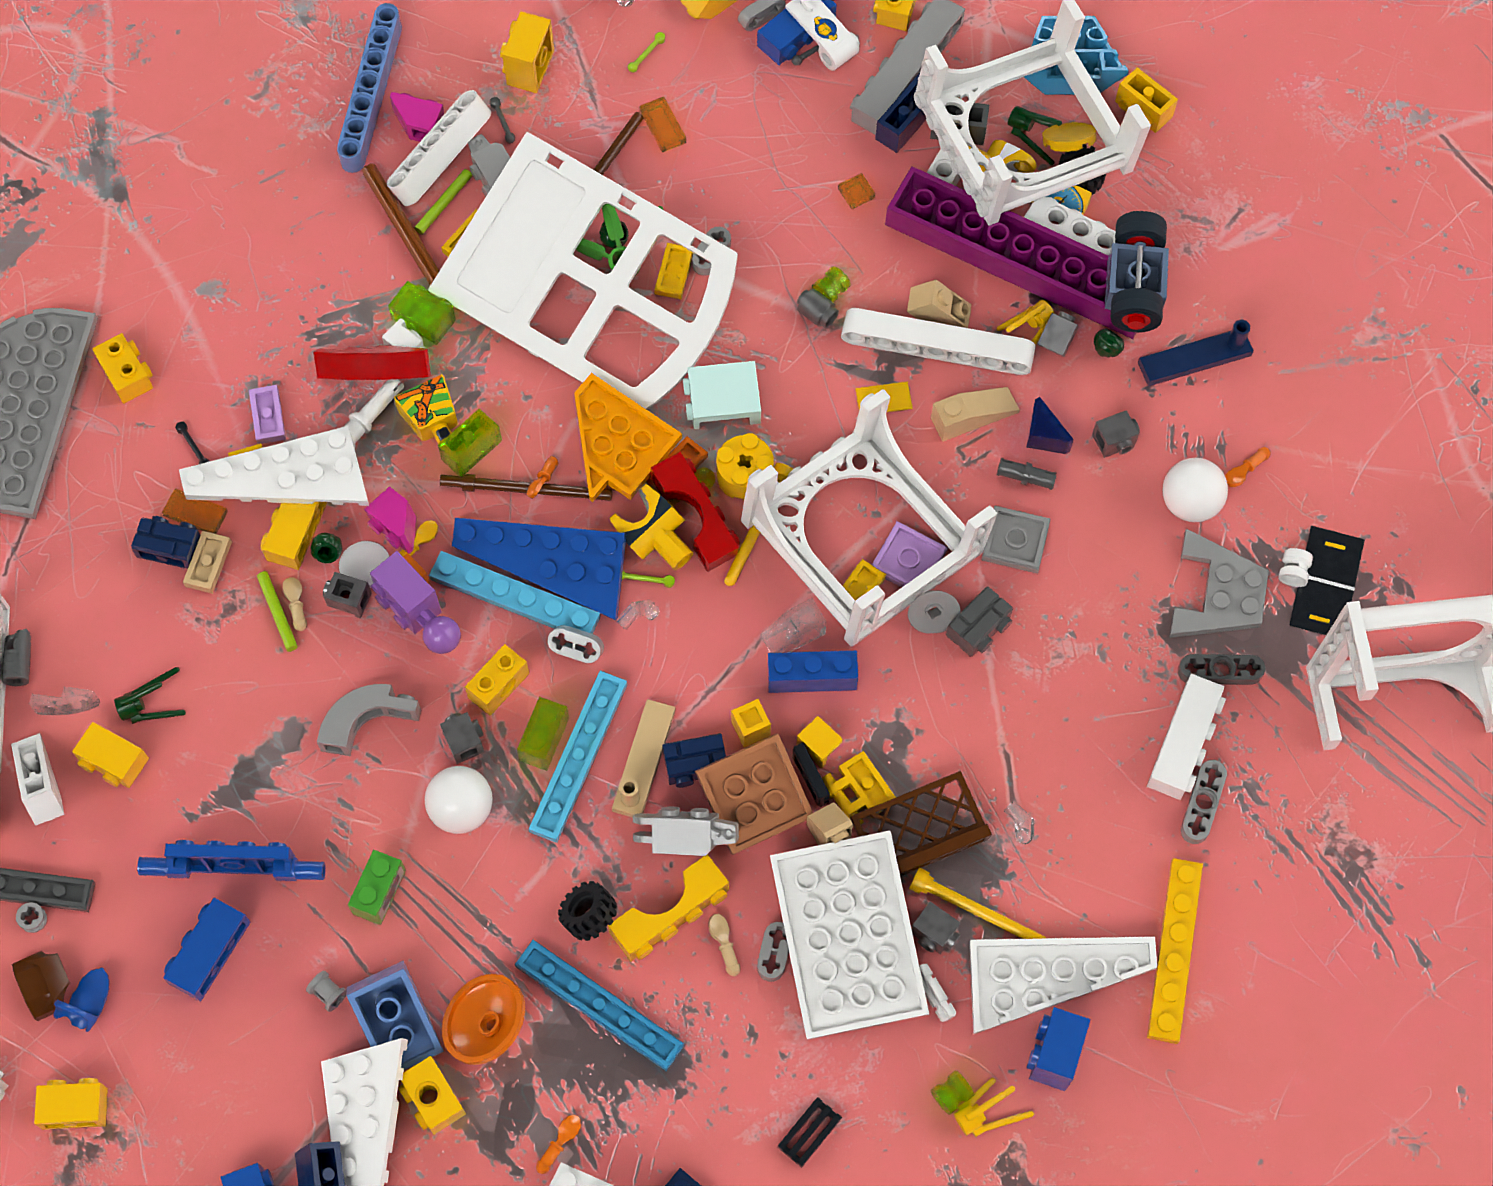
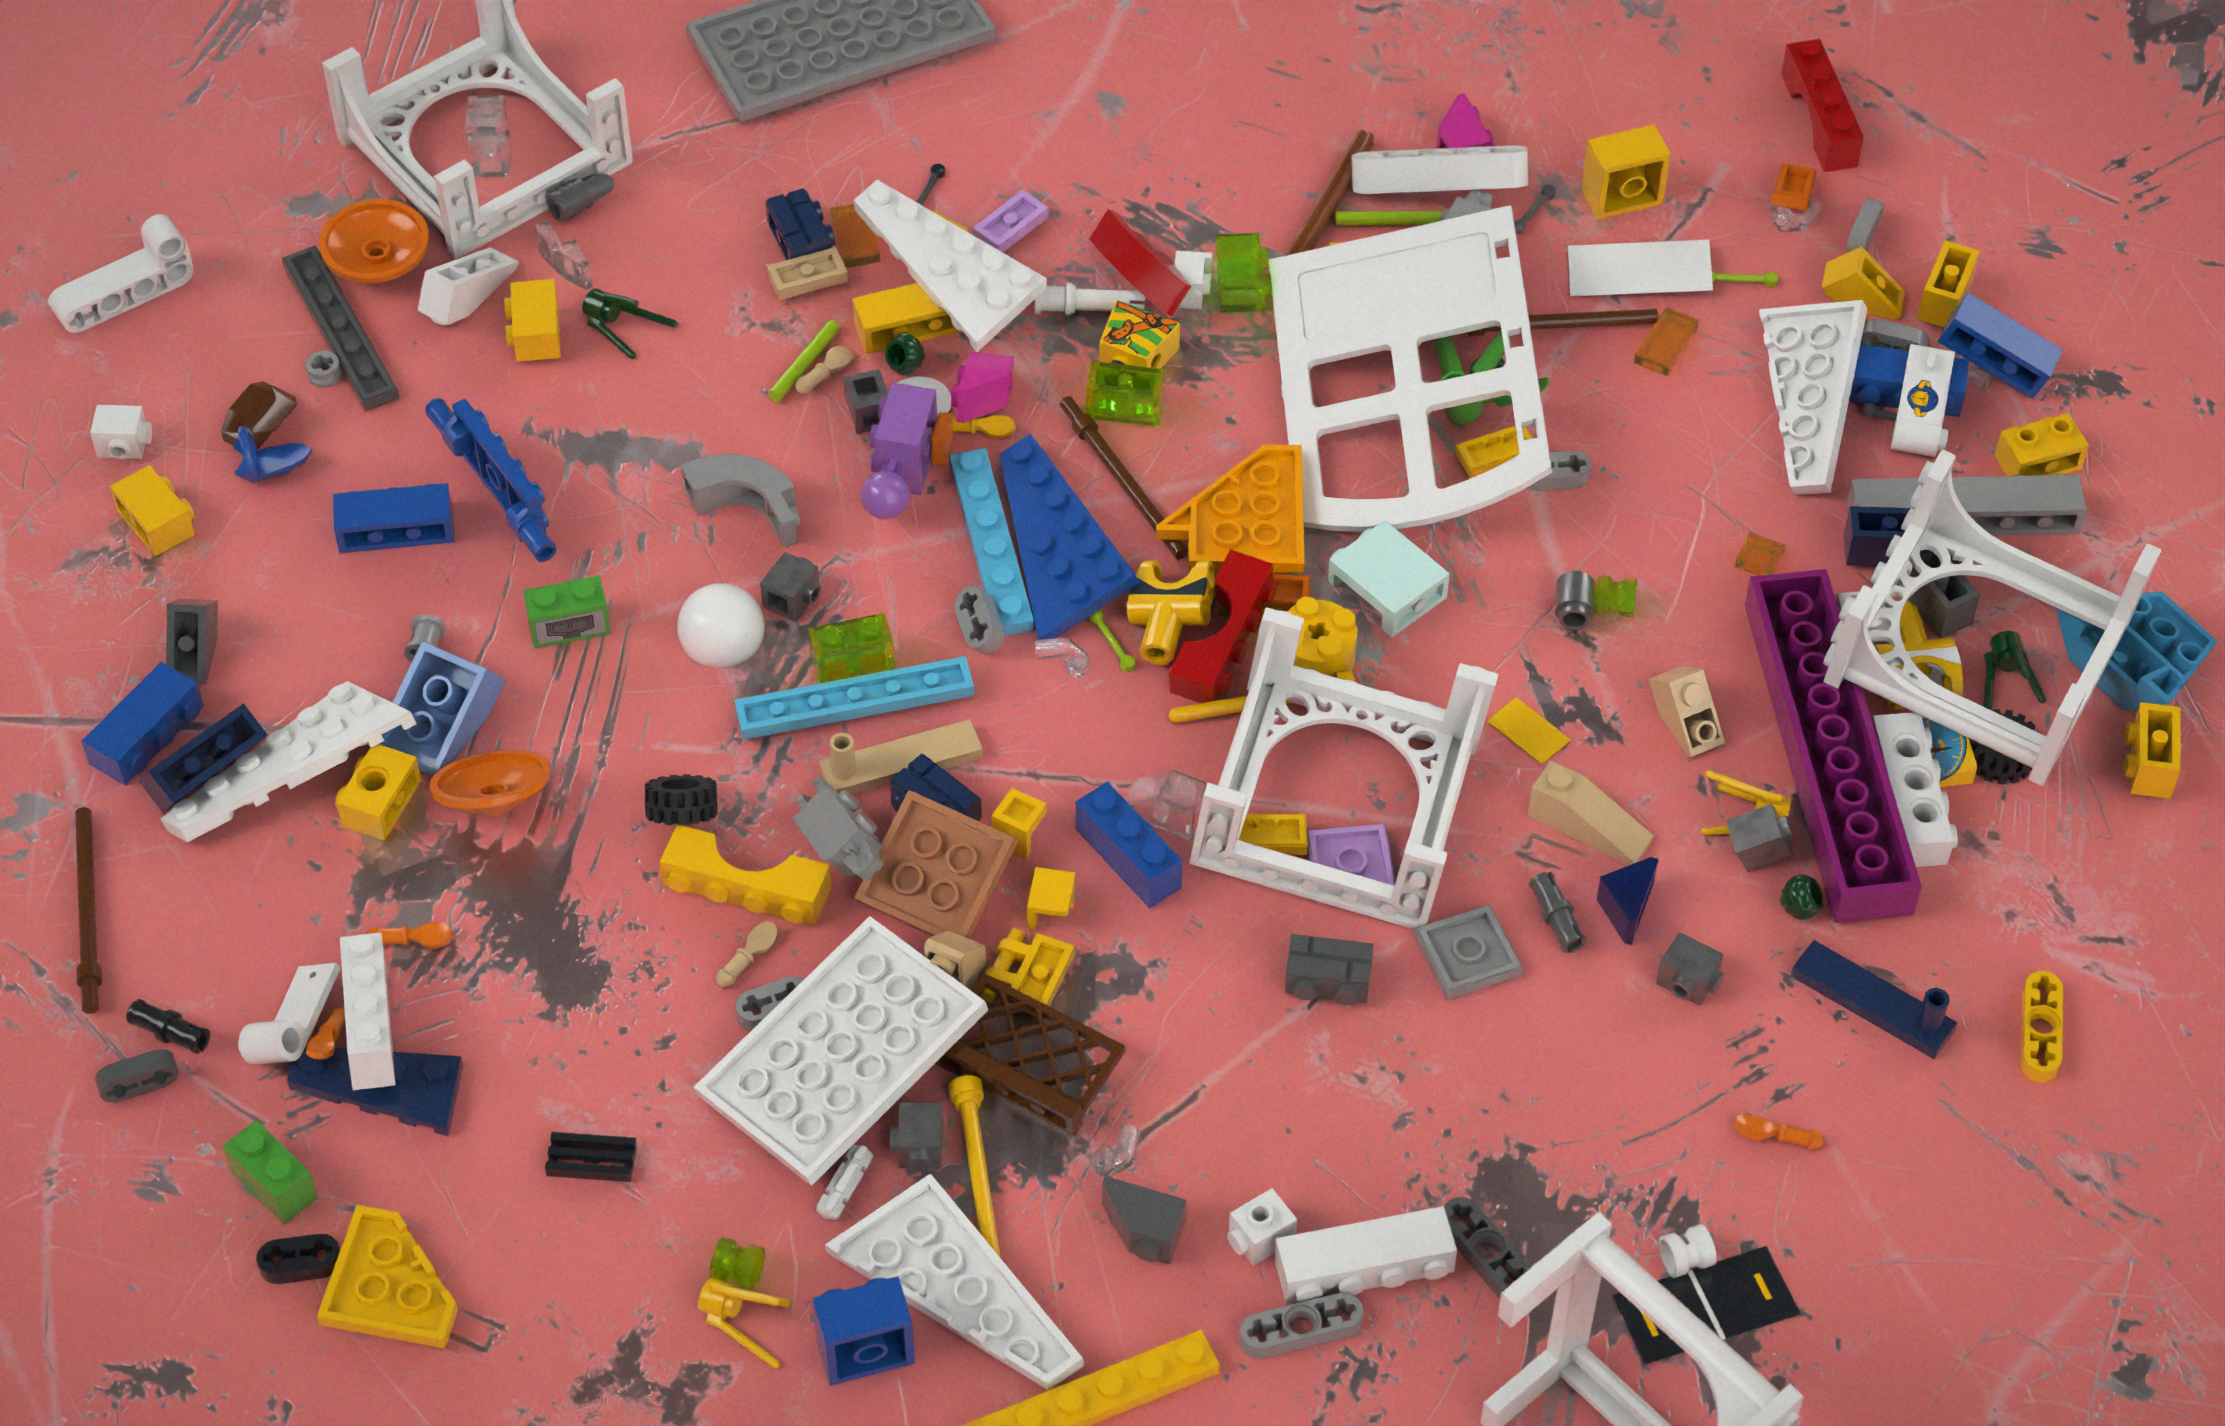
camera: 55 degrees right, 15 degrees down
yellow brick [92,333,153,404] -> none
medium blue beam [337,3,402,173] -> none
yellow brick [465,644,530,716] -> none
dark azure tile [515,940,684,1072] -> none
orange piece [527,456,559,499] -> none
black tile [792,743,830,807] -> none
white beam [841,308,1036,375] -> none
light grey piece [908,590,960,633] -> none
yellow tile [1042,122,1096,152] -> none
brick [1105,211,1169,333] -> none
white piece [1162,458,1228,522] -> none
light grey wing [1169,529,1269,638] -> none
none -> dark grey slope [166,599,218,684]
none -> dark grey slope [1102,1176,1187,1264]
none -> white brick [1227,1188,1297,1266]
none -> white sticker [1568,240,1713,296]
none -> white wing [1759,300,1867,495]
none -> yellow beam [2020,971,2063,1083]

